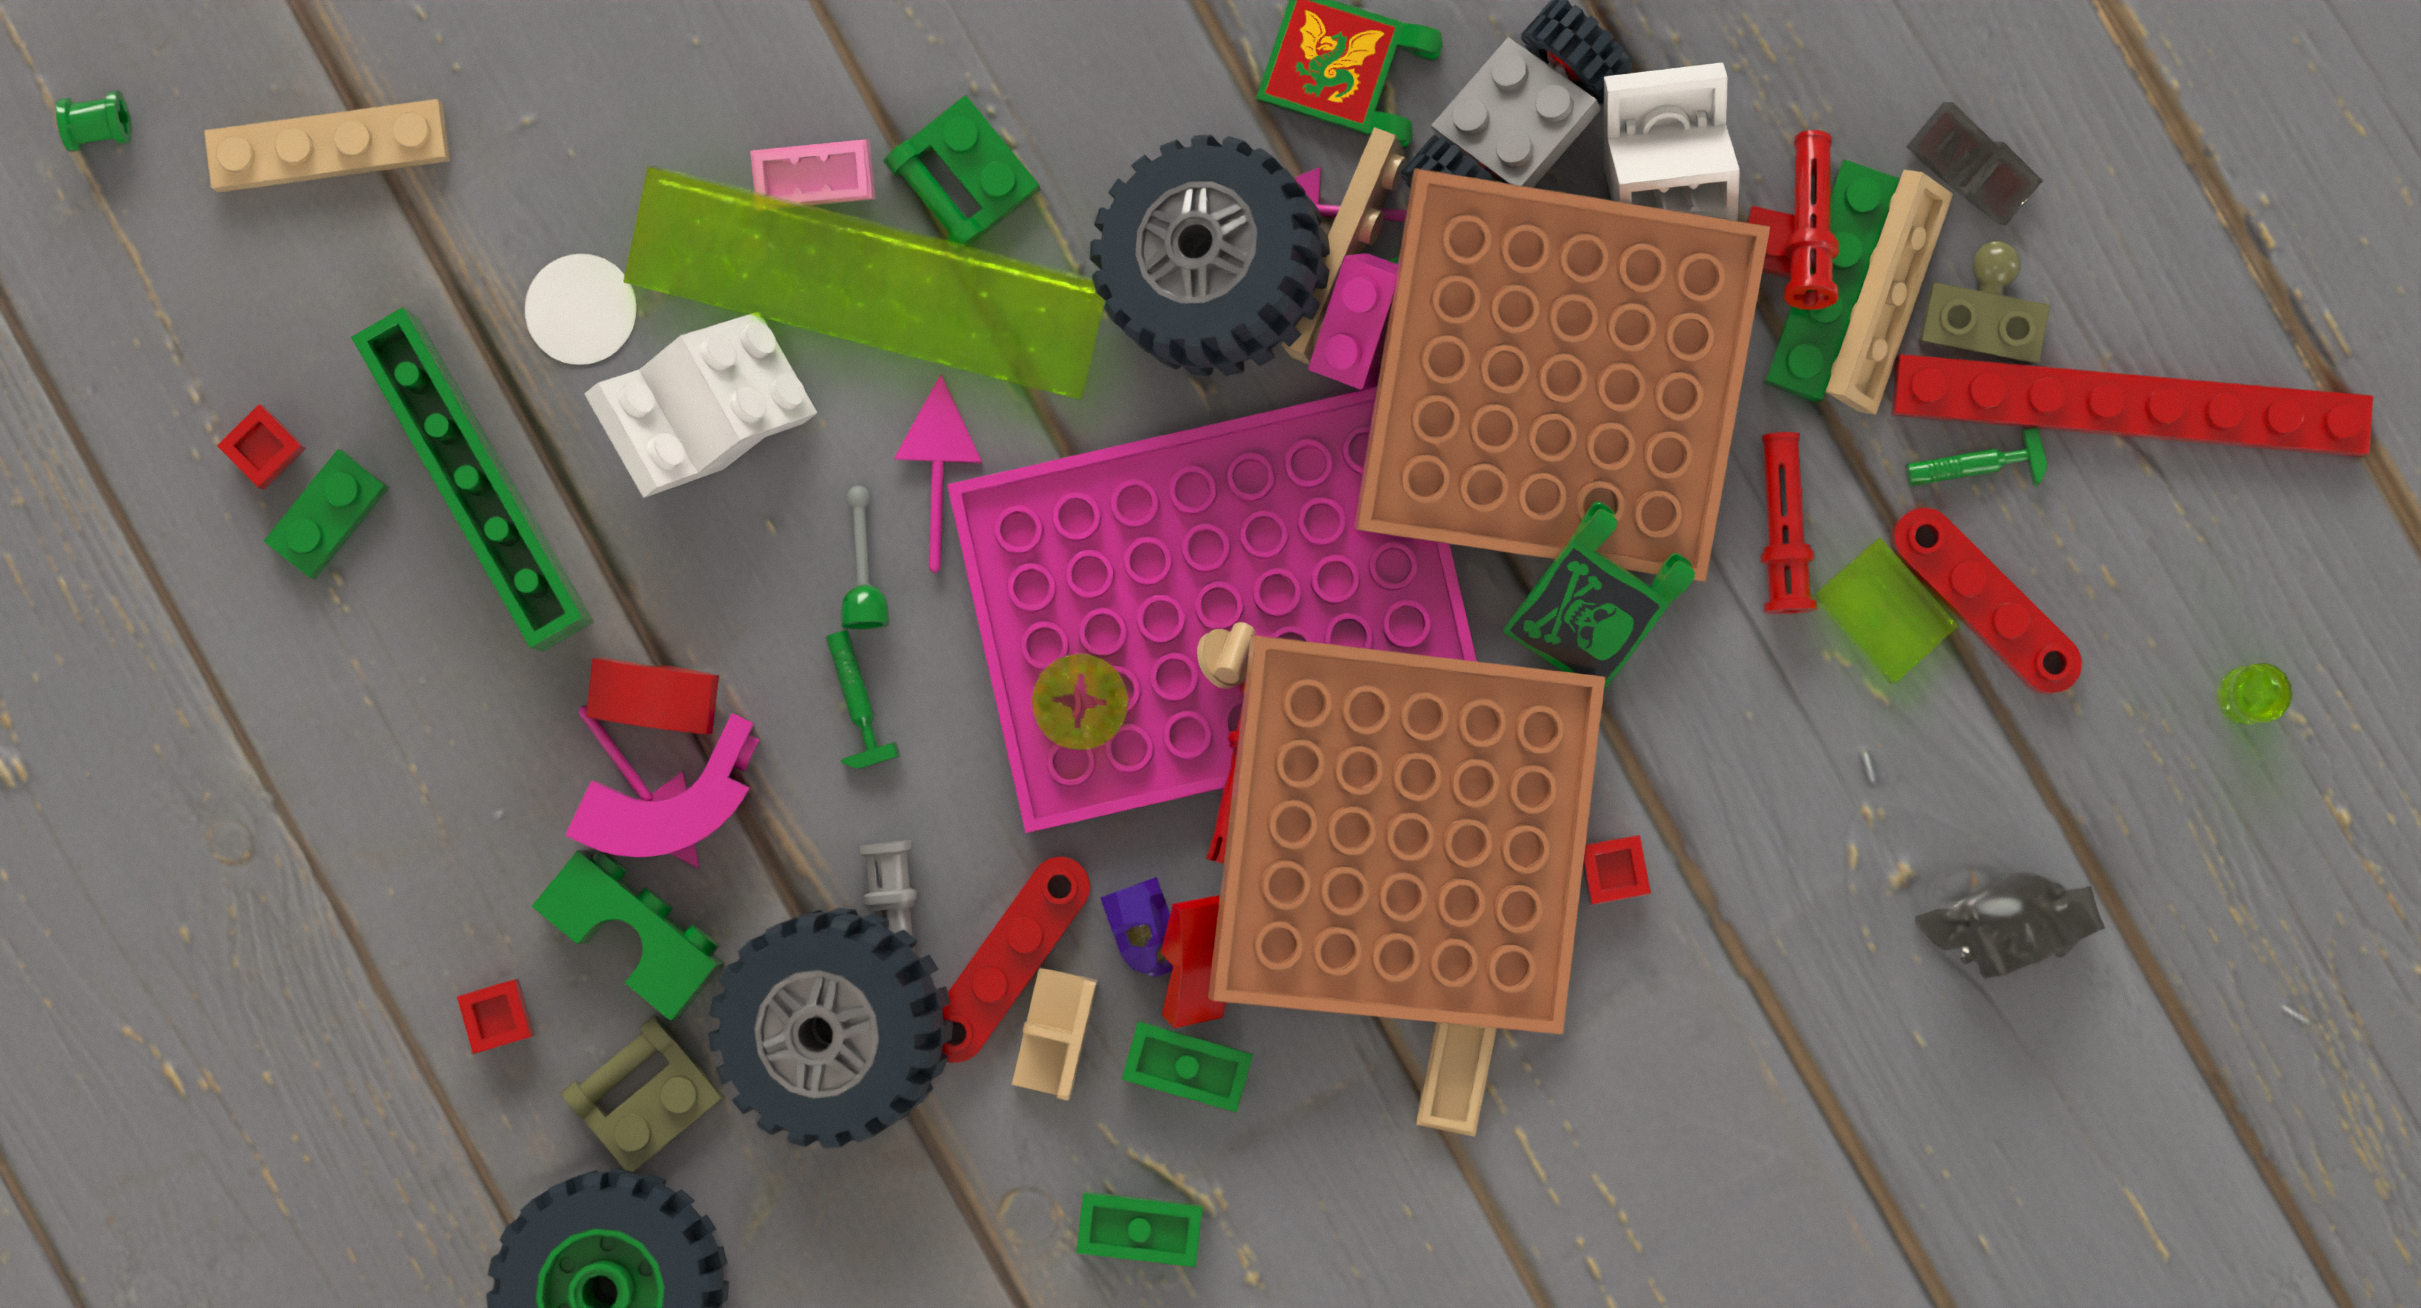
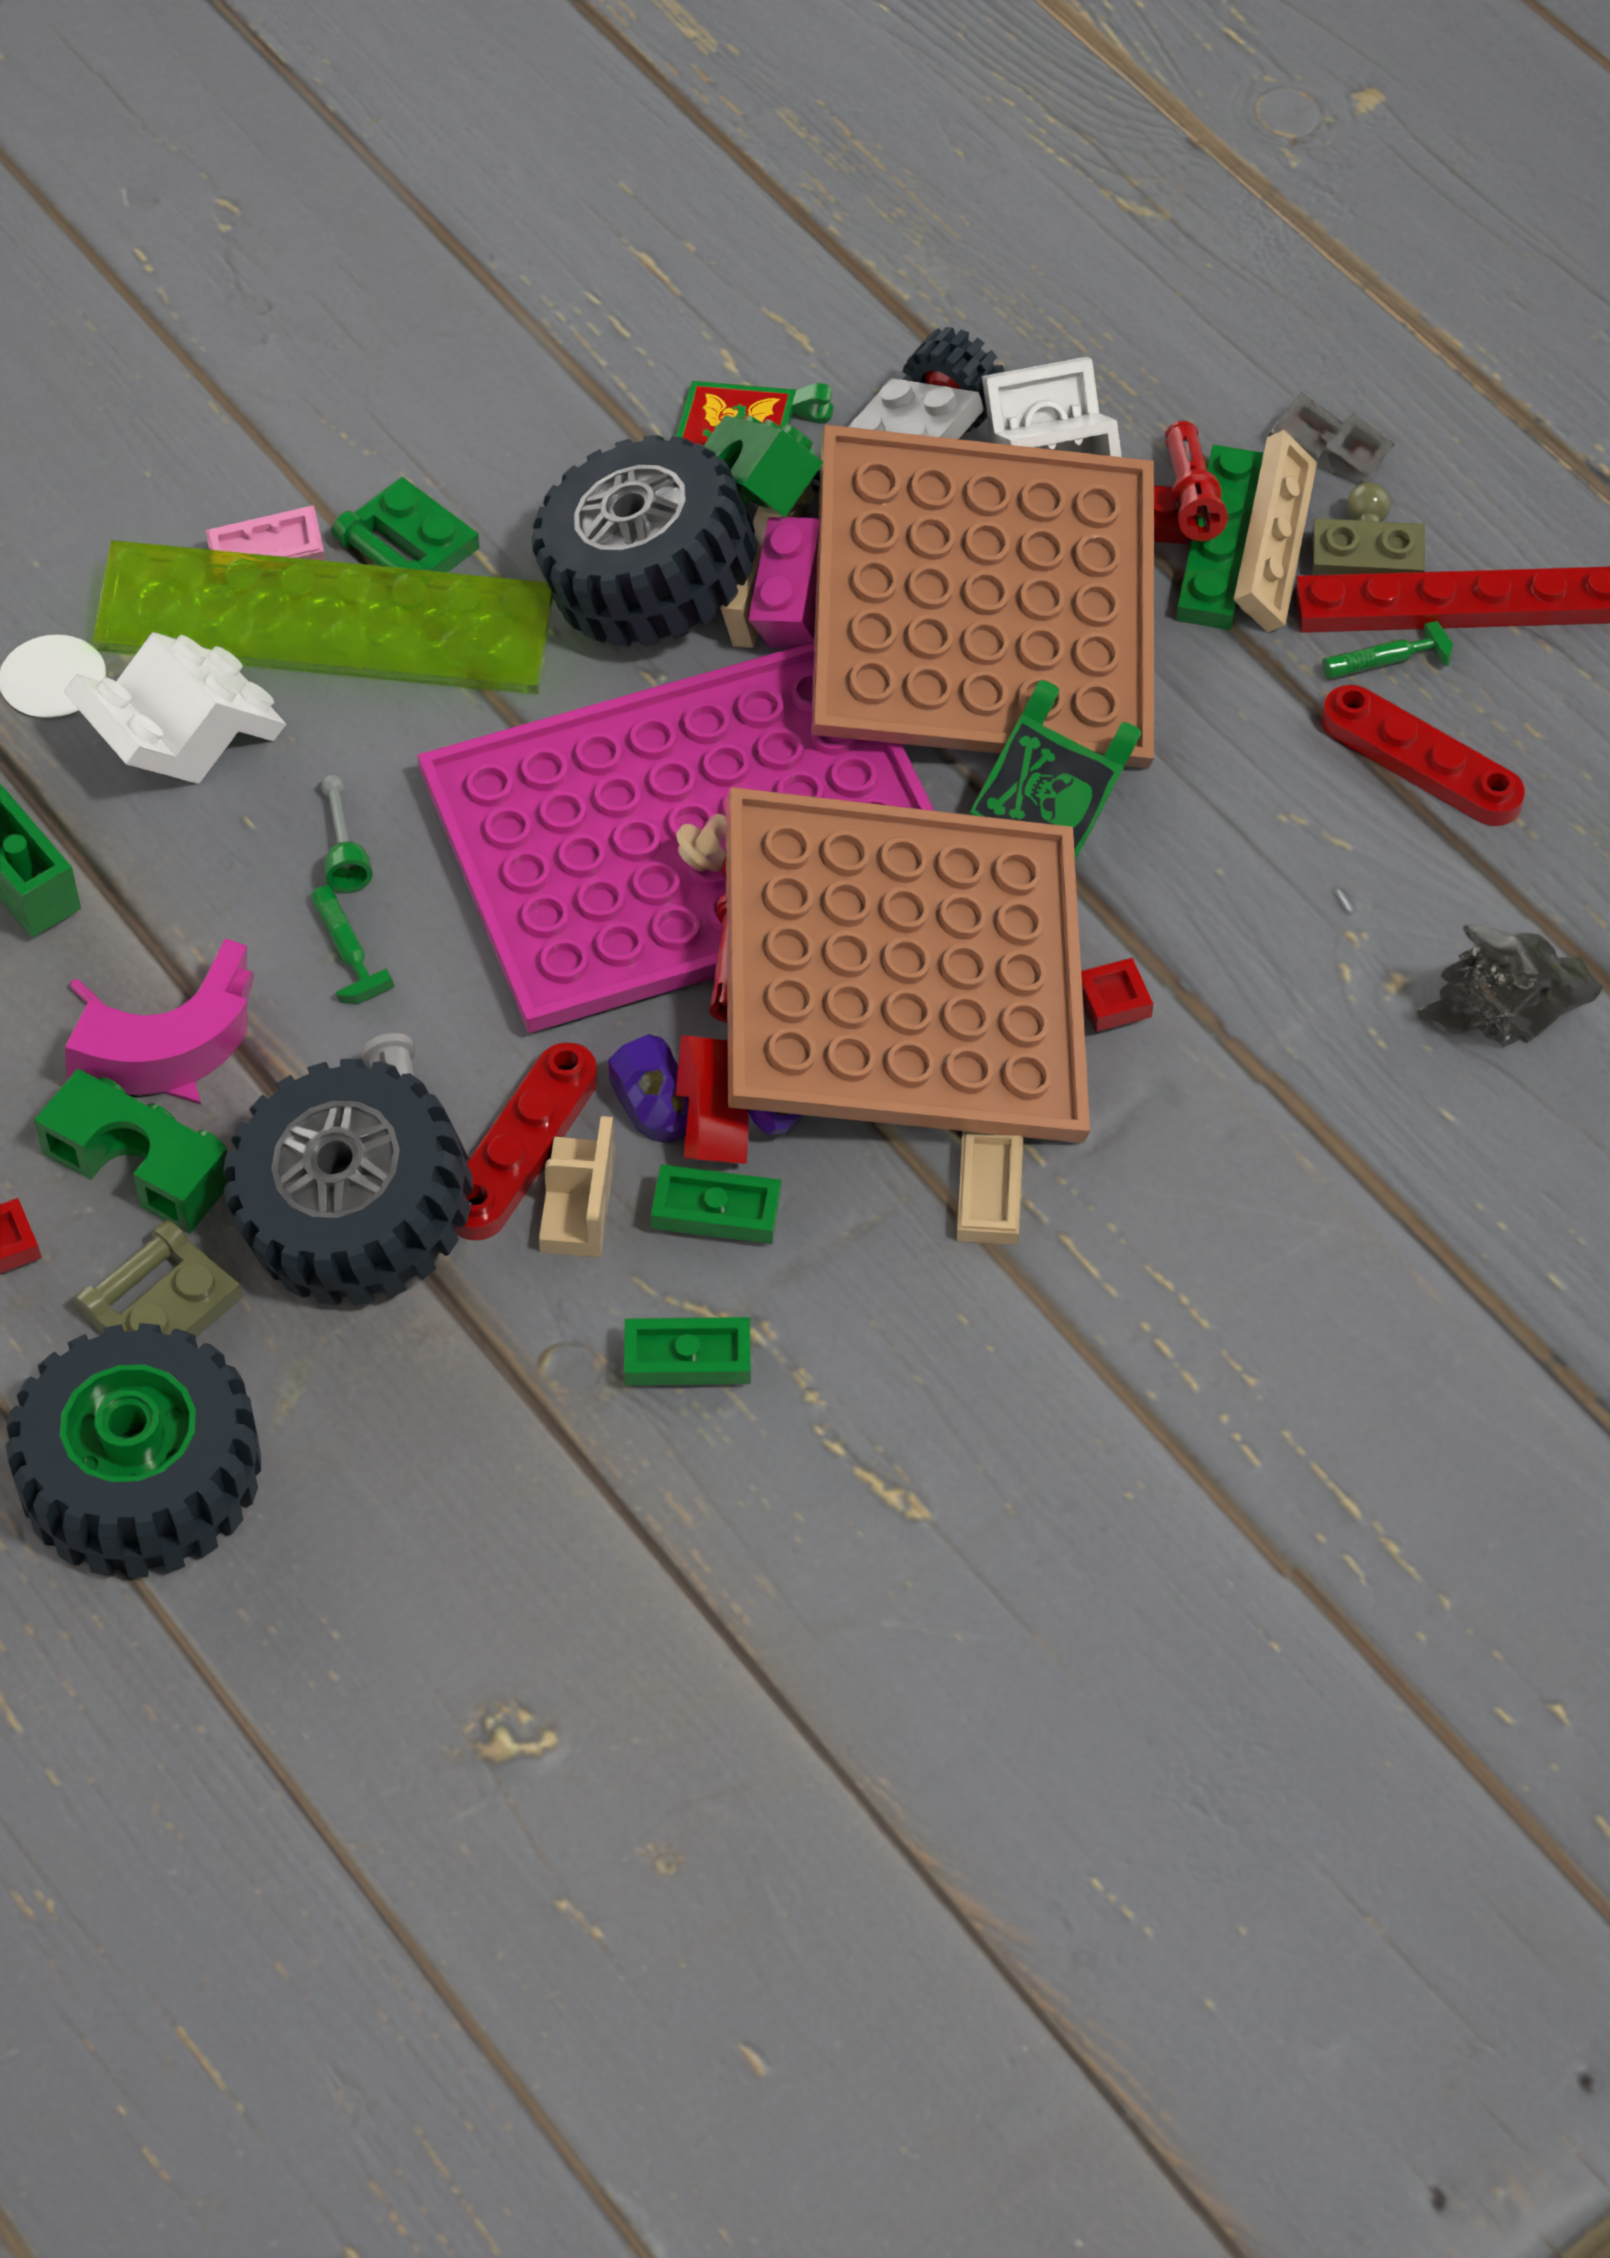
camera: 10 degrees left, 30 degrees down
red slope [586,657,719,734] -> none
dark pink piece [894,374,982,573] -> none
clear neon green gear [1032,653,1128,750] -> none
red pin [1760,432,1818,615] -> none
clear neon green plate [1812,537,1959,684] -> none
none -> green arch [704,415,824,518]

